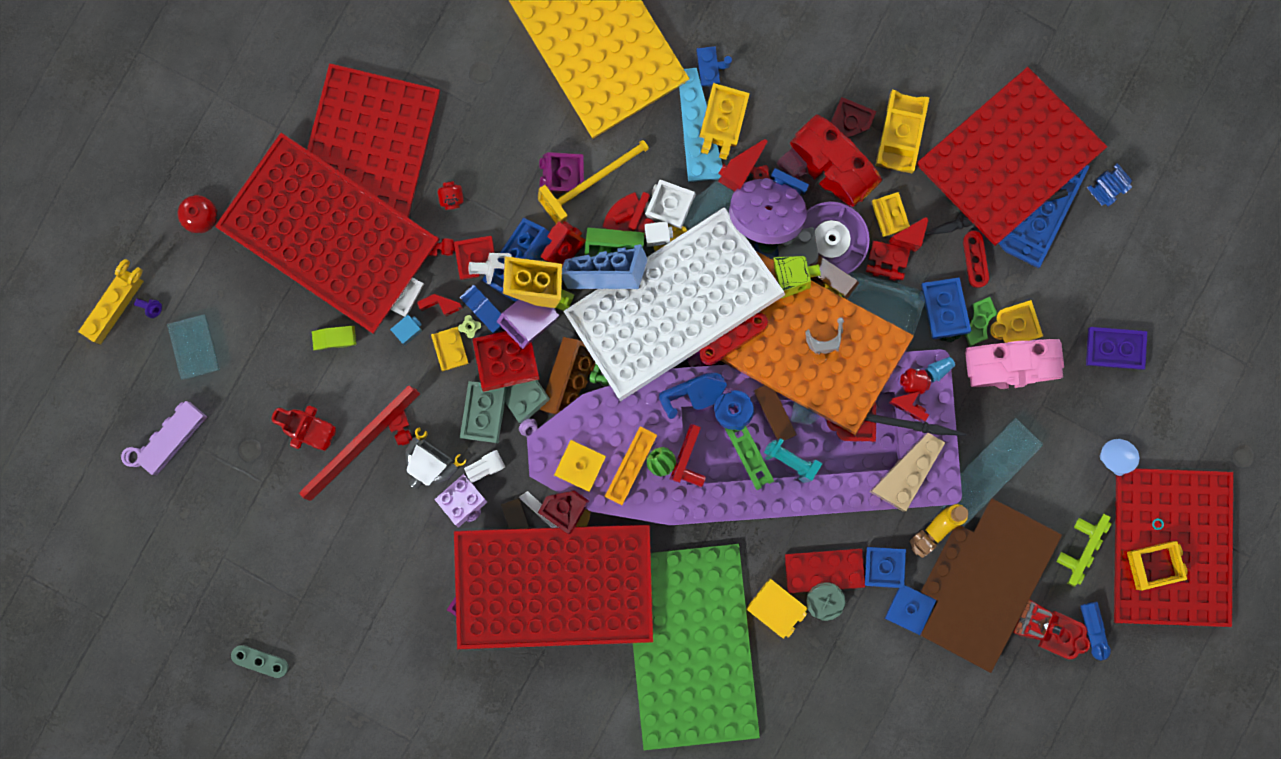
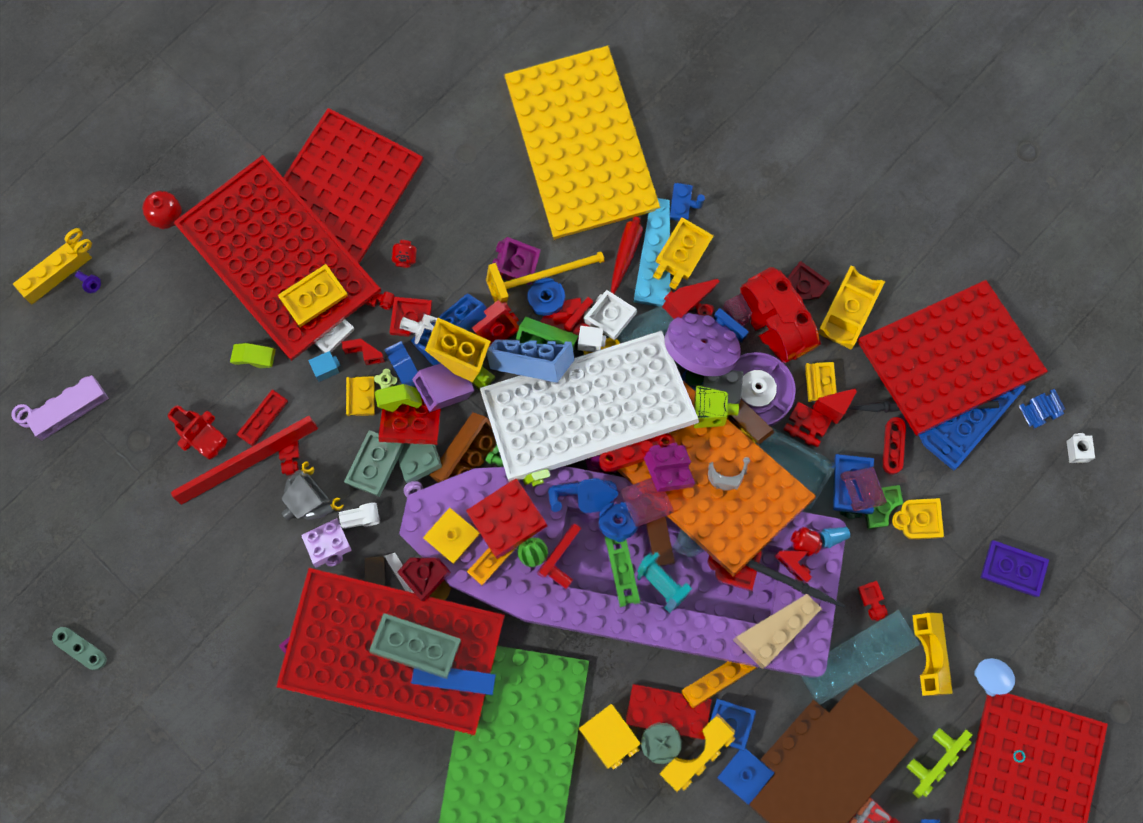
camera: 15 degrees right, 10 degrees down
clear light blue plate [167,315,220,380] -> none
piece [910,504,968,558] -> none
bright pink piece [965,339,1064,389] -> none
yellow window [1127,541,1188,590] -> none
none -> red tile [236,389,288,447]
none -> yellow plate [278,264,348,327]
none -> sand green plate [369,613,461,679]
none -> lime slope [375,384,422,412]
none -> blue tile [411,668,495,695]
none -> red plate [466,478,548,559]
none -> lime plate [523,469,550,487]
none -> blue plate [527,278,565,316]
none -> red piece [611,216,643,294]
none -> clear pink plate [621,478,674,527]
none -> magenta plate [644,443,695,492]
none -> yellow arch [660,714,735,792]
none -> light orange plate [681,661,758,708]
none -> clear pink plate [840,467,887,511]
none -> red plate [857,581,888,621]
none -> yellow arch [912,613,953,696]
none -> white brick [1067,433,1095,463]

